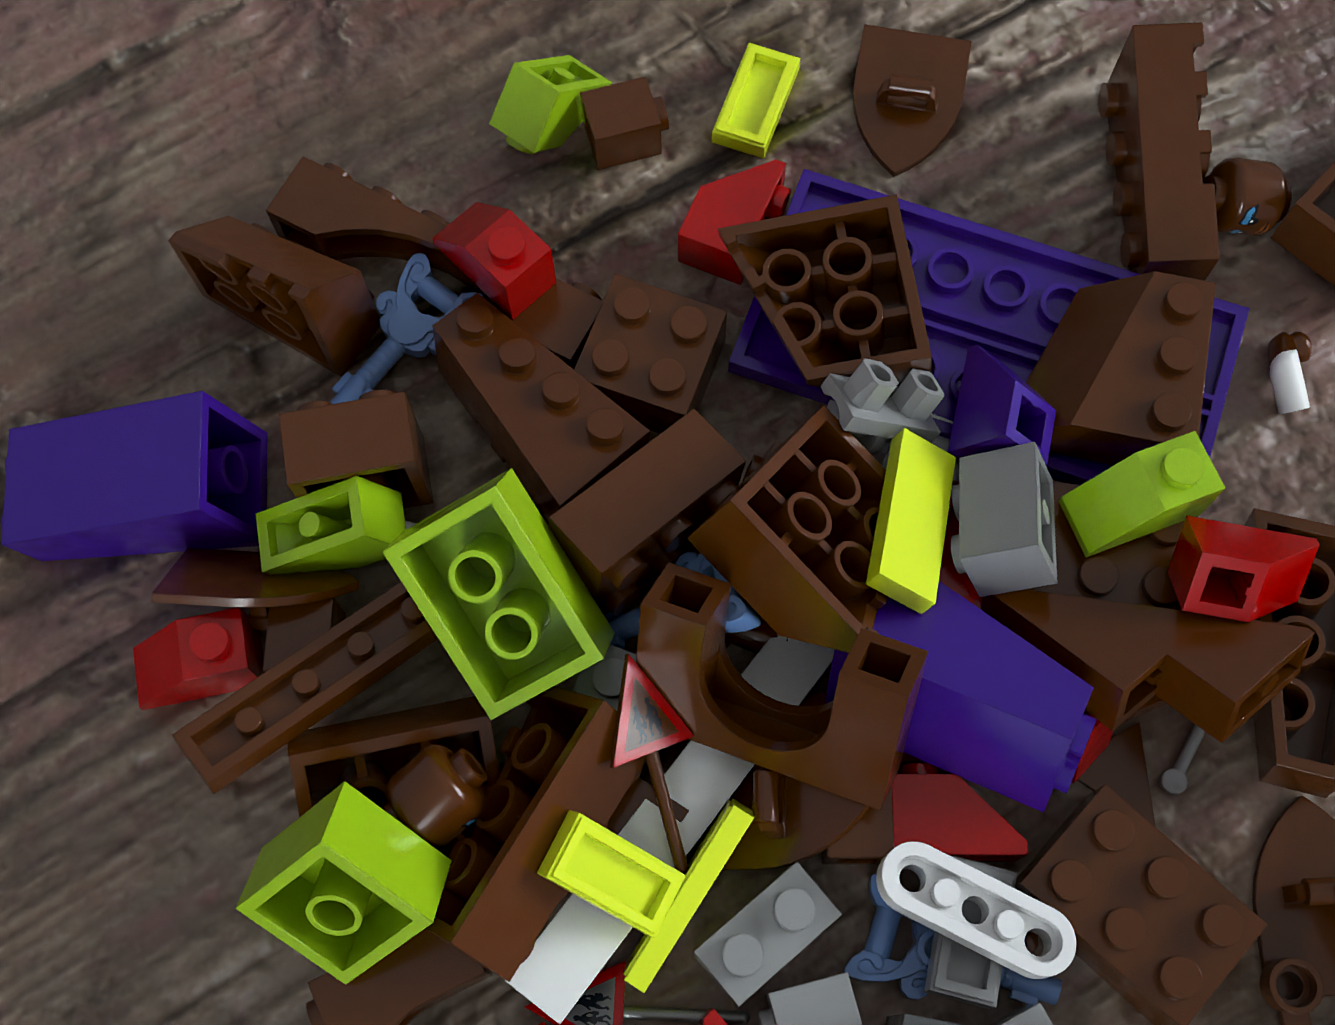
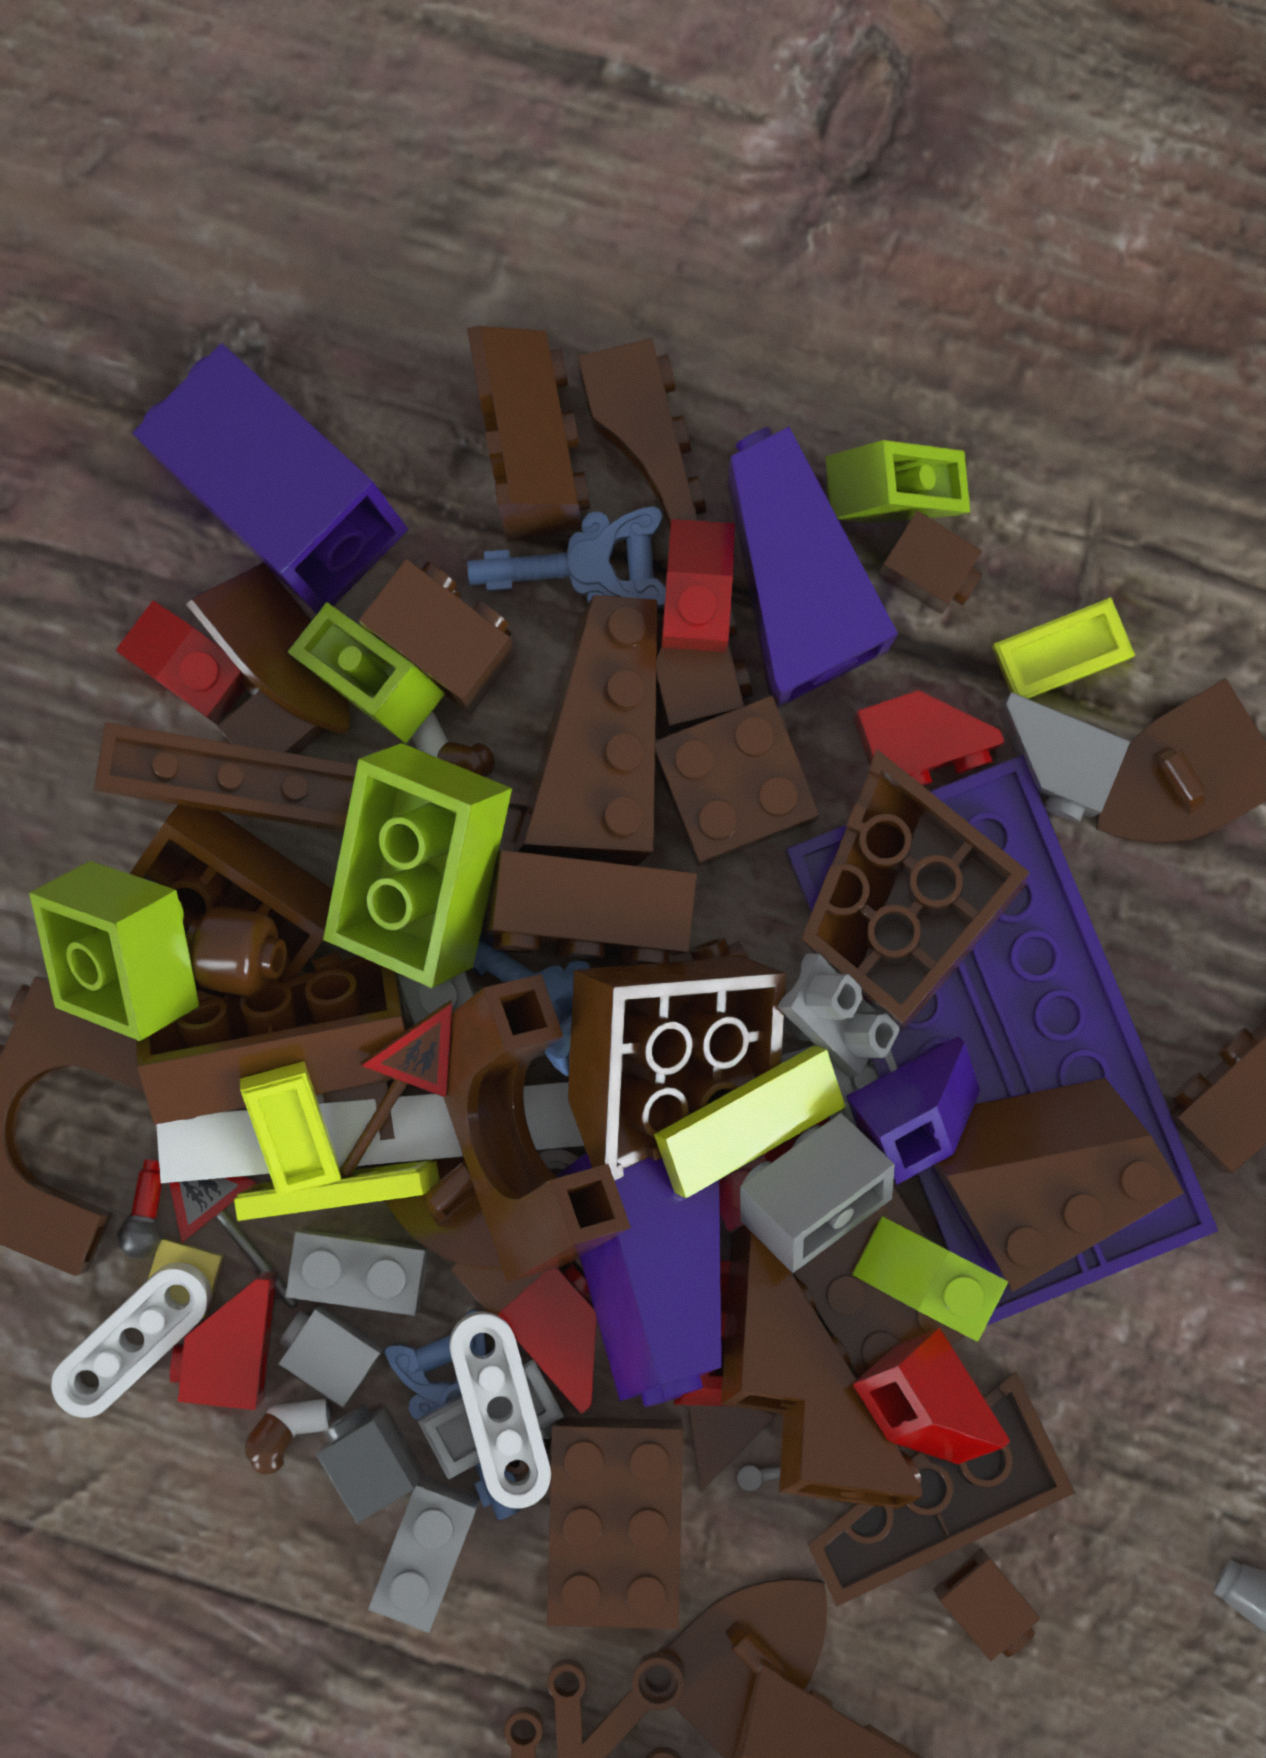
camera: 50 degrees right, 15 degrees up
white arm [1268,332,1312,414] -> none
none -> dark purple slope [727,427,898,708]
none -> light grey slope [999,692,1130,822]

